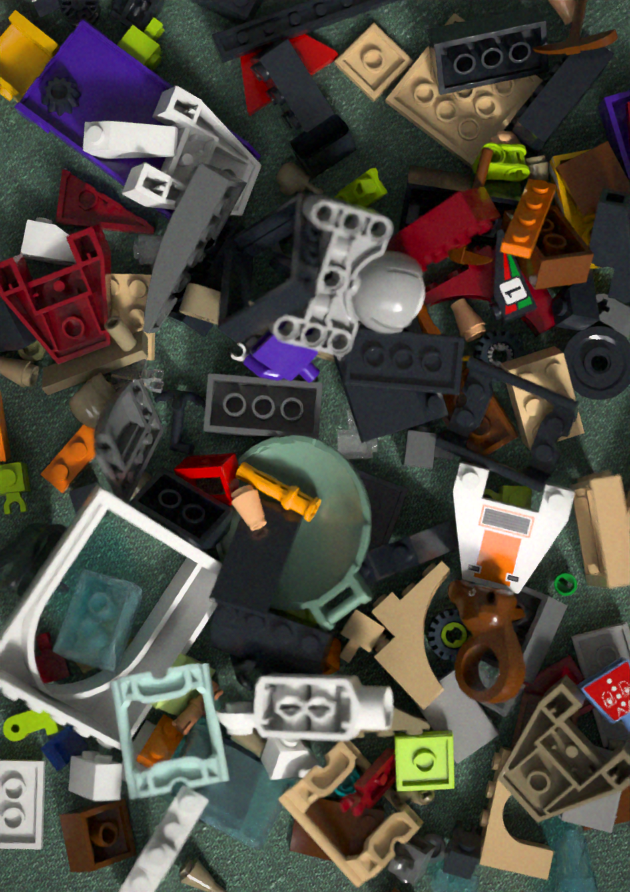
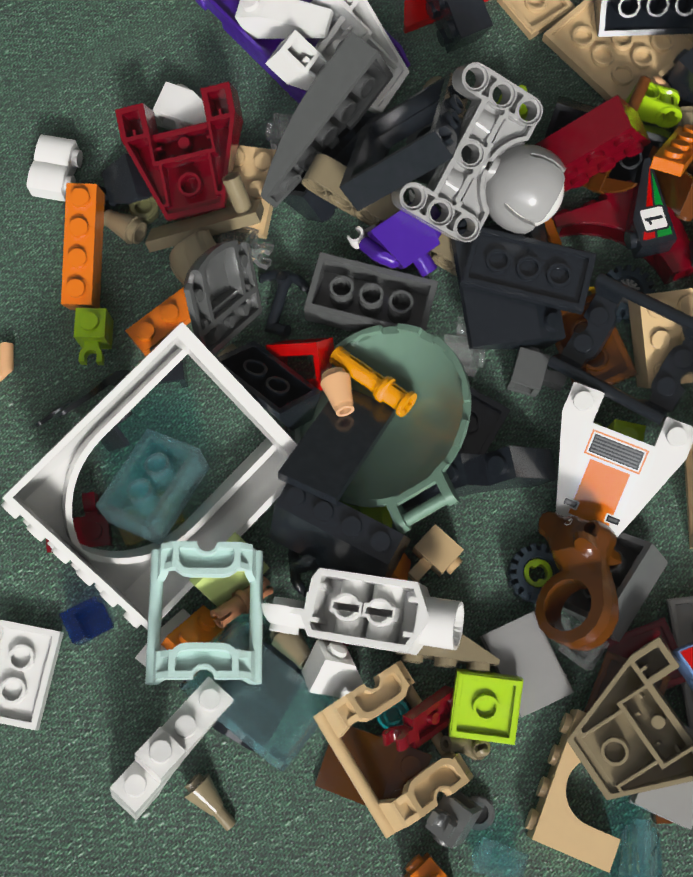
camera: 15 degrees right, 10 degrees down
lime leg [3,709,63,741] -> none
dark red wing [56,169,155,236] -> none
reddish brown slope [59,798,137,872] -> none
white brick [68,751,123,801] -> none
black piece [288,114,357,179] -> none
tan arch [371,561,451,710] -> none
black brick [442,820,483,880] -> none
light nougat cone [450,298,486,342] -> none
green hinge [554,572,577,596] -> none

